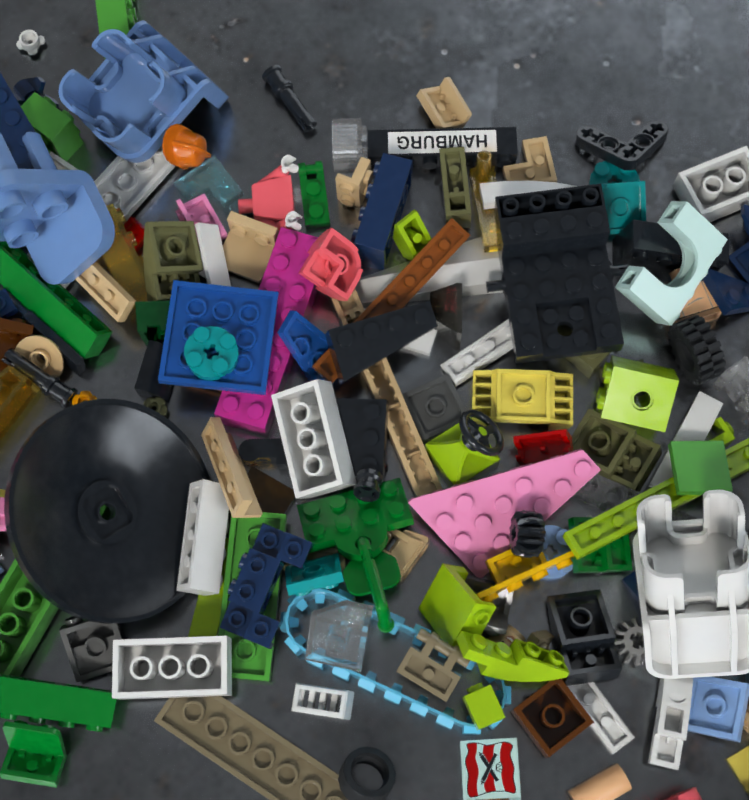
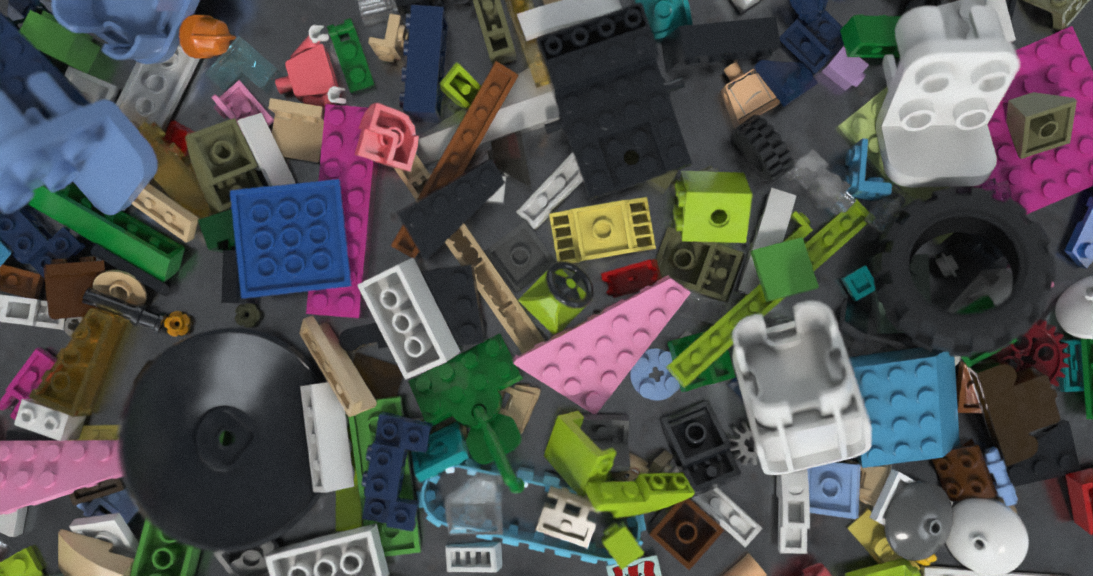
camera: 15 degrees left, 15 degrees up
teal plate [184,326,239,381] -> none
blue wing [277,310,335,385] -> none
black wheel [353,468,383,502] -> none
yellow bracket [476,549,575,602] -> none
black gear [509,510,546,558] -> none
light aqua arch [615,201,728,326] -> none

